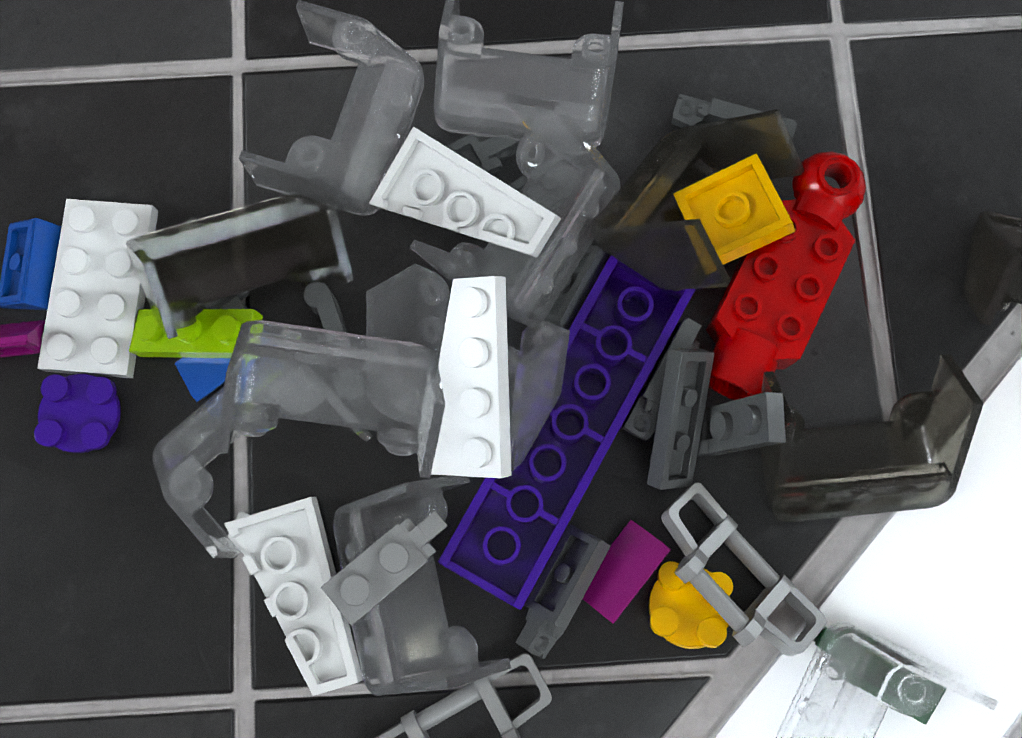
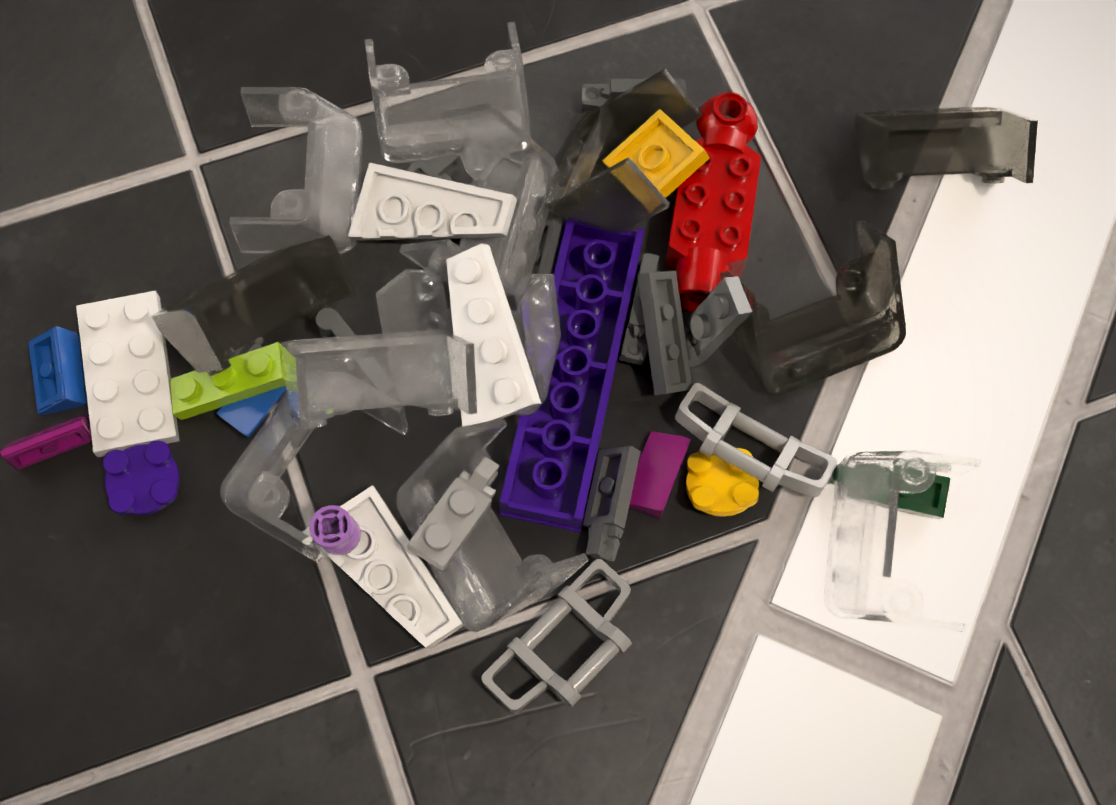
camera: 20 degrees left, 10 degrees down
none -> medium lavender wheel [309,505,361,556]

